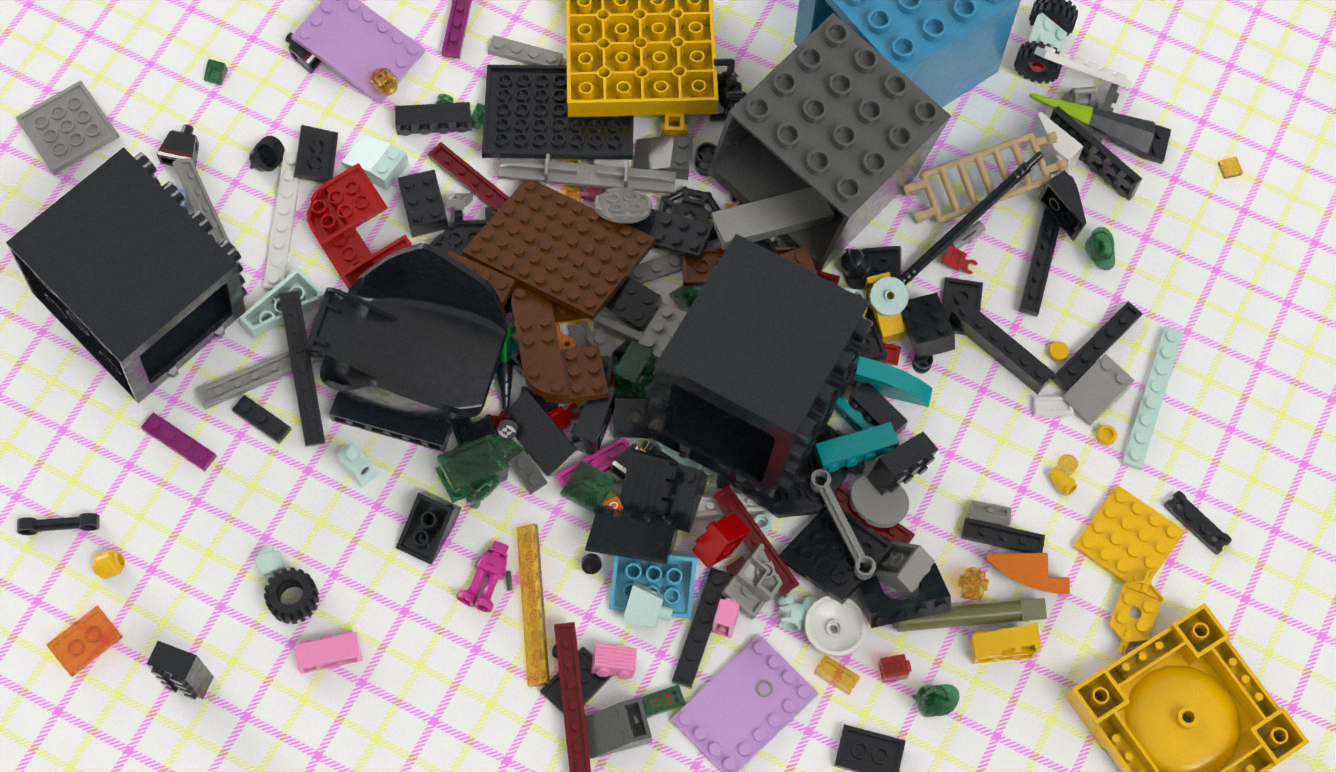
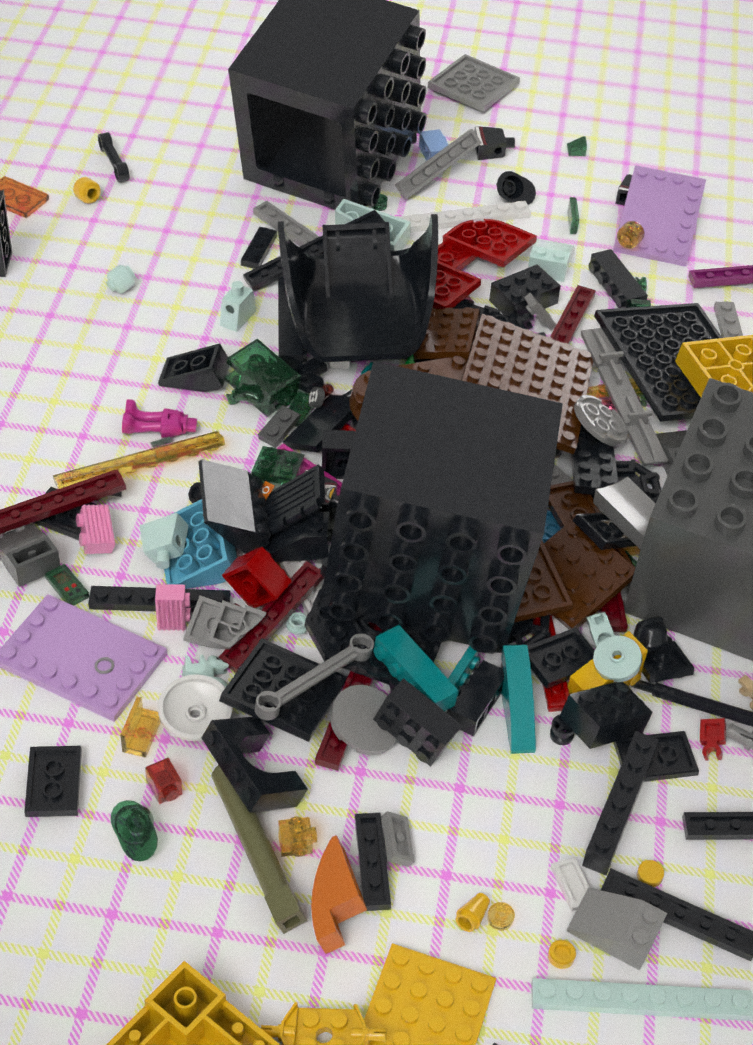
camera: 70 degrees right, 20 degrees down
magenta plate [141,412,217,472] -> none
black tyre [264,567,319,624] -> none
black tile [293,125,338,183] -> none
bright pink brick [294,631,363,674] -> none
light grey slope [872,541,935,593] -> none
yellow wedge [969,623,1042,664] -> none
none -> clear green tile [567,197,579,234]

